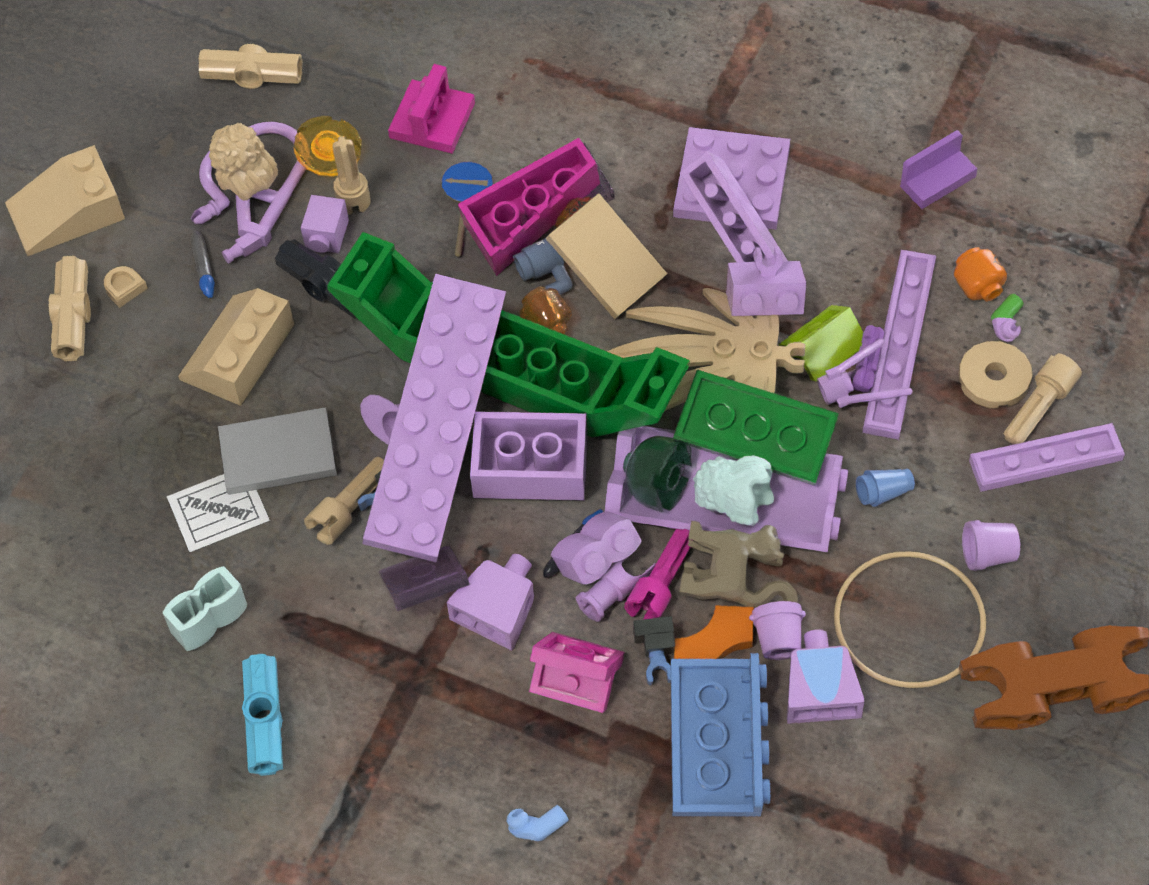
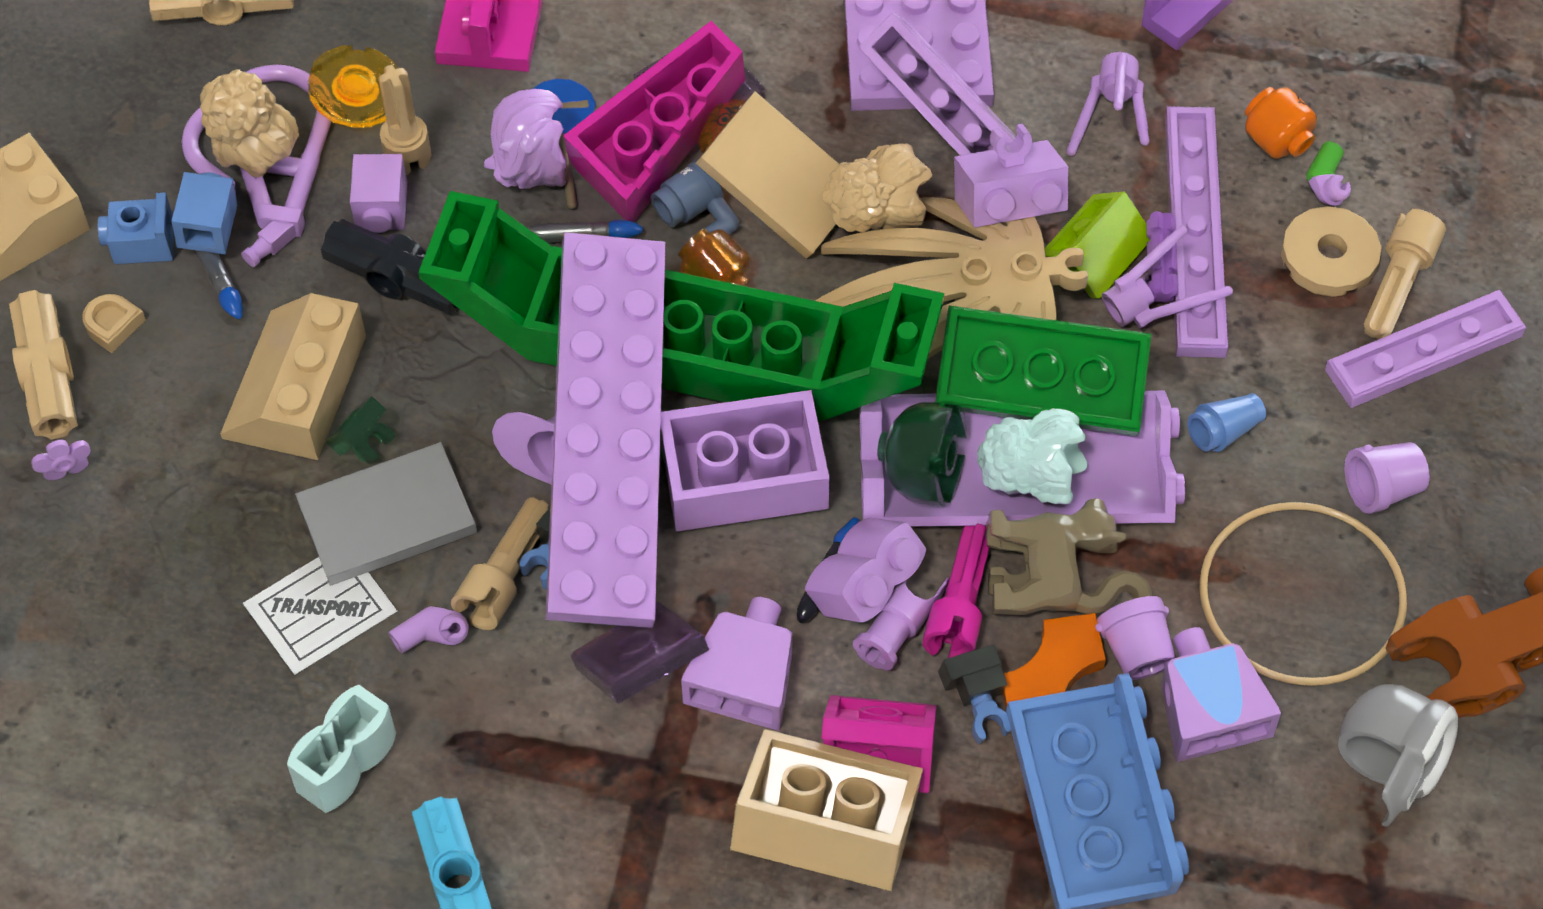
camera: 15 degrees left, 0 degrees up
none -> lavender plant [31,440,91,480]
none -> medium blue brick [98,193,174,264]
none -> medium blue brick [171,172,237,254]
none -> clear green tile [325,396,395,463]
none -> lavender arm [388,606,469,654]
none -> lavender hair [484,89,566,189]
none -> flat silver piece [528,220,643,243]
none -> tan slope [730,729,923,891]
none -> tan hair [822,143,932,232]
none -> lavender plant [1067,52,1149,156]
none -> light grey piece [1338,684,1458,827]

